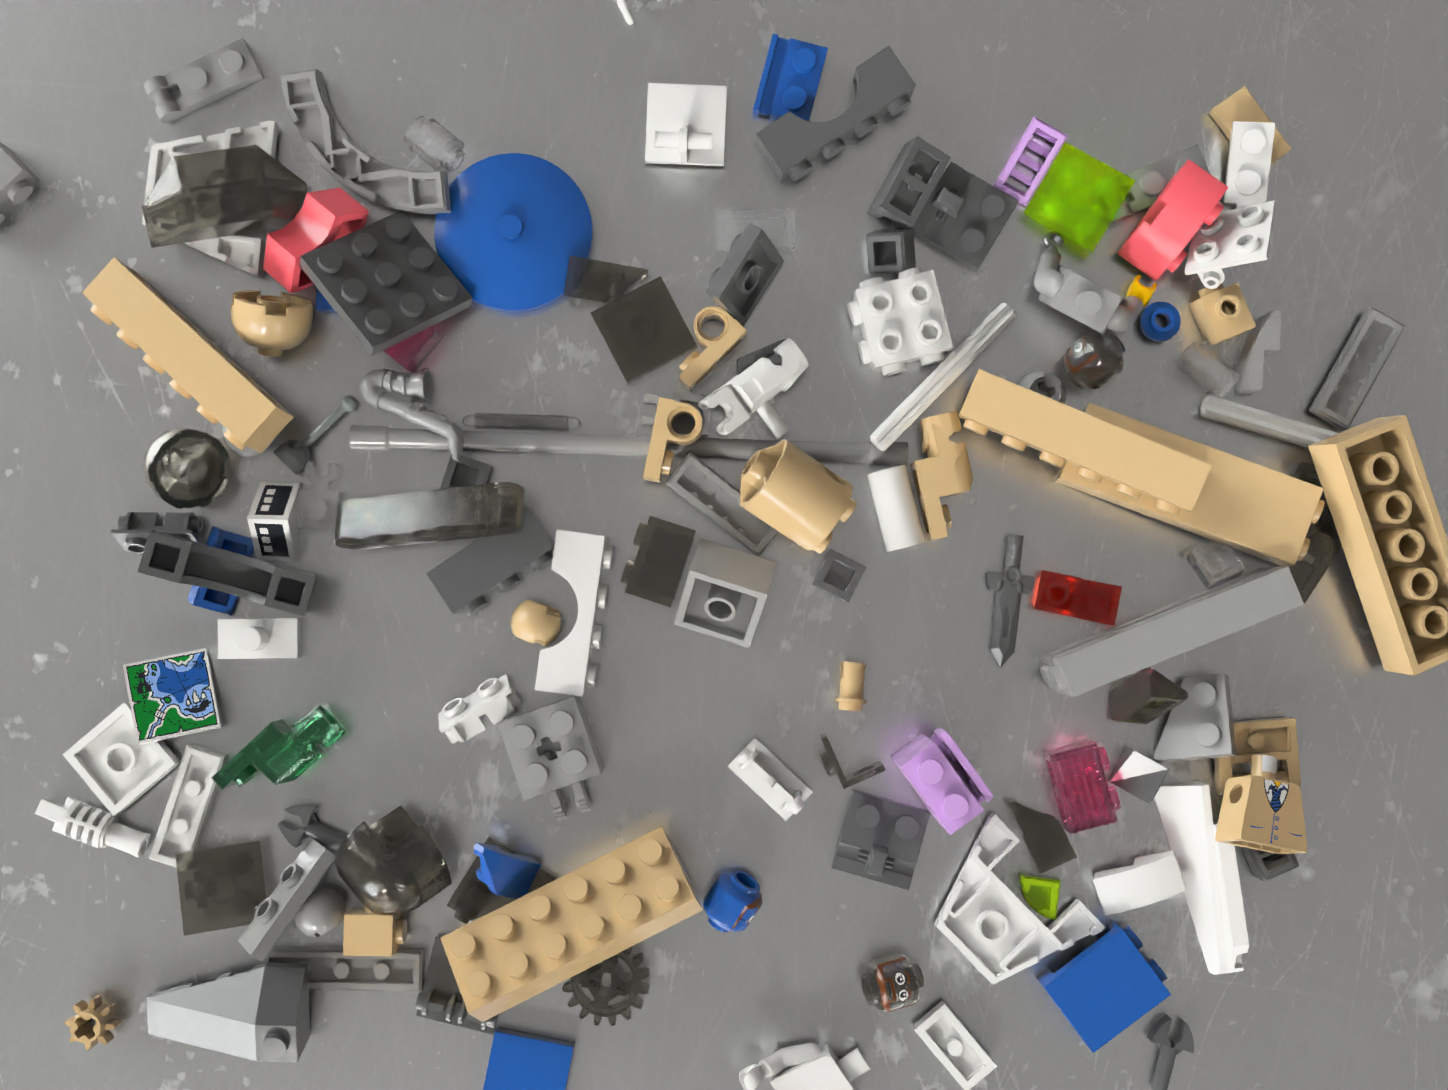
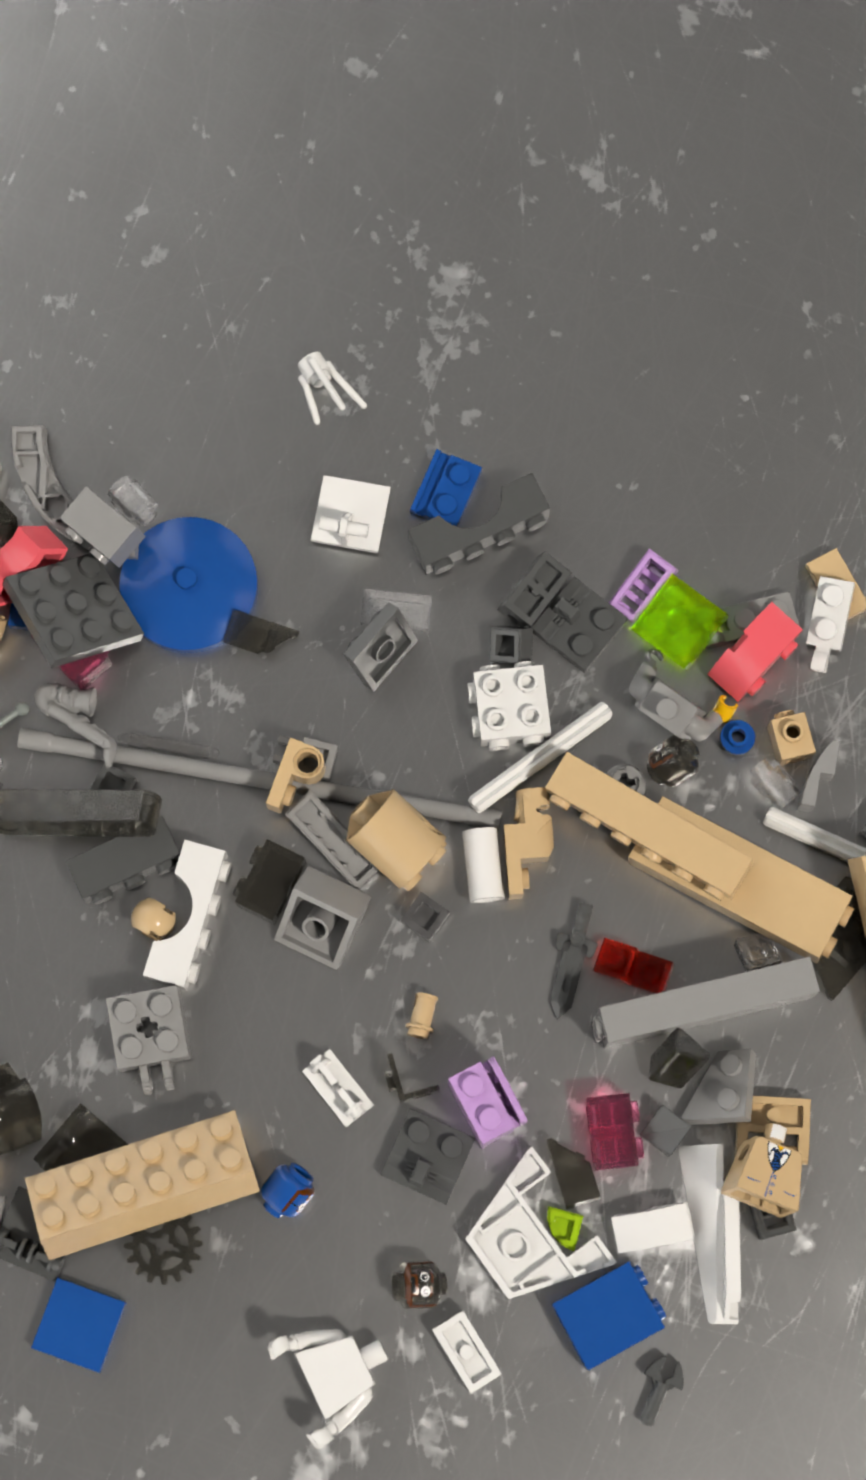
camera: 10 degrees right, 10 degrees down
white hinge [438,674,523,744] -> none
blue slope [474,842,542,899] -> none
clear smoke tile [590,276,698,384] -> none
tan plate [679,306,747,392] -> none
white piece [699,338,809,439] -> none
white hinge [1185,200,1276,289] -> none
none -> light grey brick [59,486,146,568]

